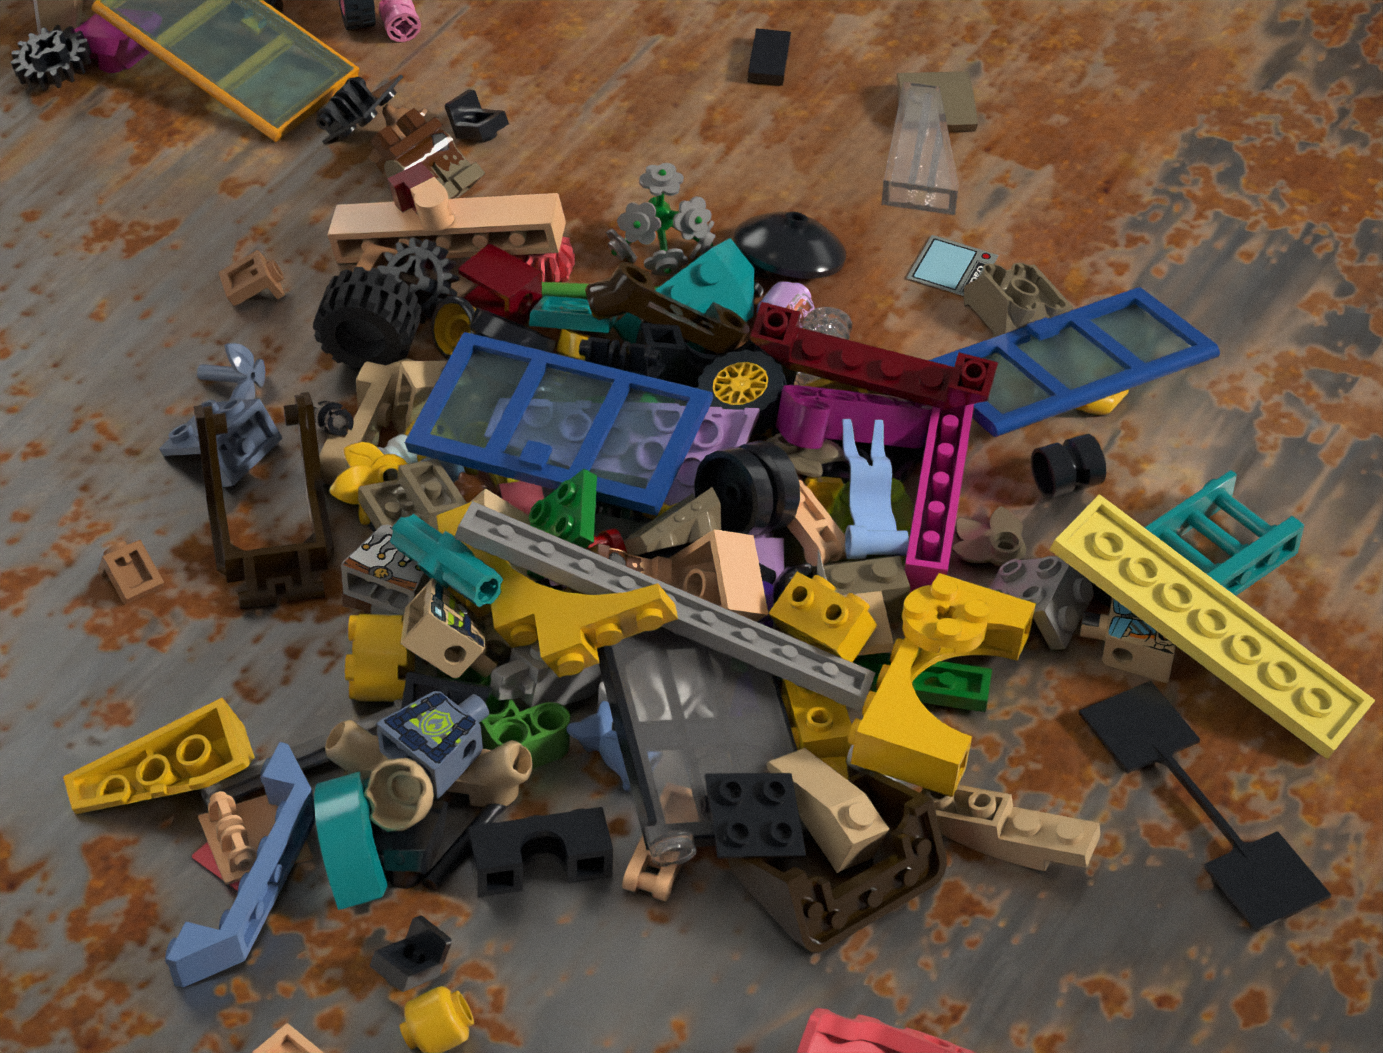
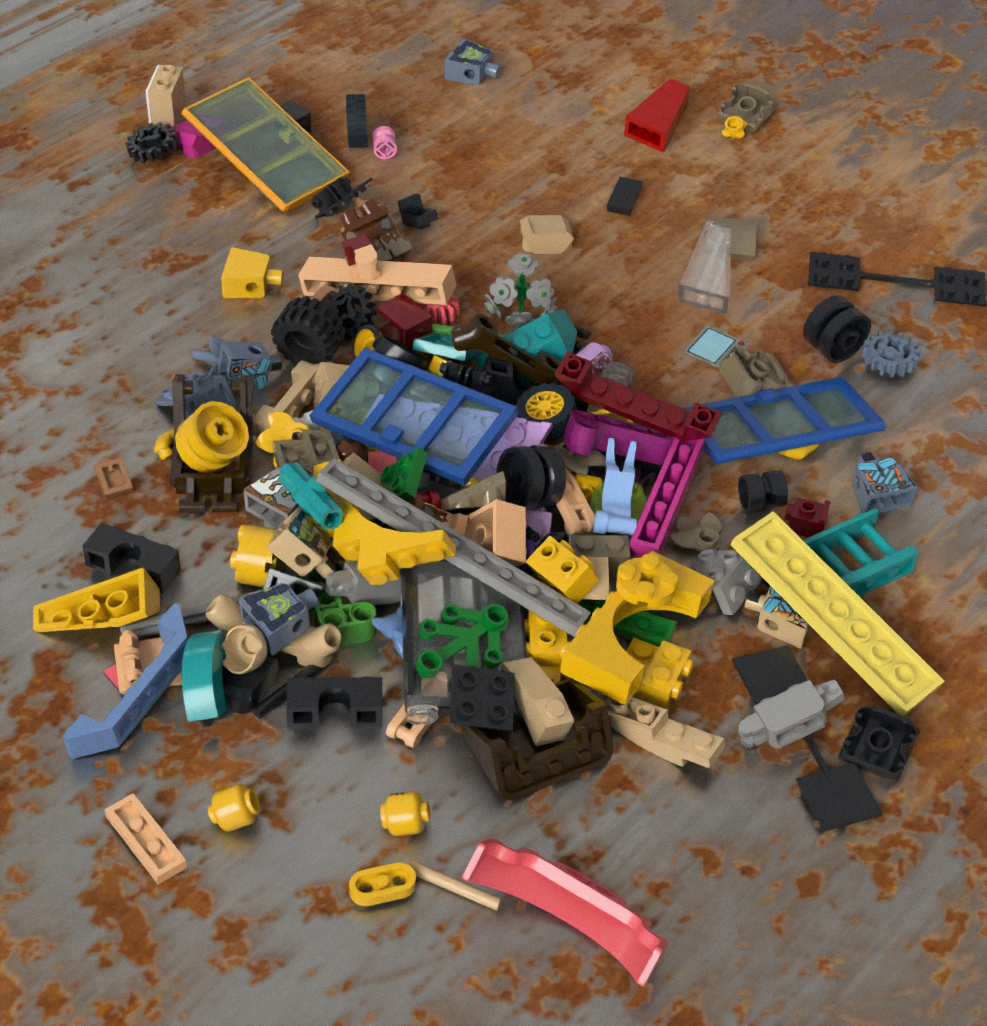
camera: 10 degrees right, 0 degrees up
medium nougat bracket [218,250,285,306] -> none
black pin [314,400,354,436] -> none
black bracket [369,915,452,992] -> none
black dish [733,211,846,279] -> none
none -> black arch [82,522,181,594]
none -> yellow arm [154,428,174,460]
none -> yellow wheel [175,401,249,474]
none -> sand blue torso [217,342,282,397]
none -> yellow torso [221,247,284,298]
none -> yellow head [380,791,431,836]
none -> green plant [415,604,509,678]
none -> tan slope [520,215,574,254]
none -> yellow plate [626,637,694,709]
none -> light grey hinge [738,679,844,749]
none -> dark red brick [784,497,831,538]
none -> black wheel [803,295,871,363]
none -> black hinge [808,252,986,307]
none -> black slope [838,705,920,781]
none -> sand blue torso [852,452,918,513]
none -> sand blue gear [862,330,921,377]

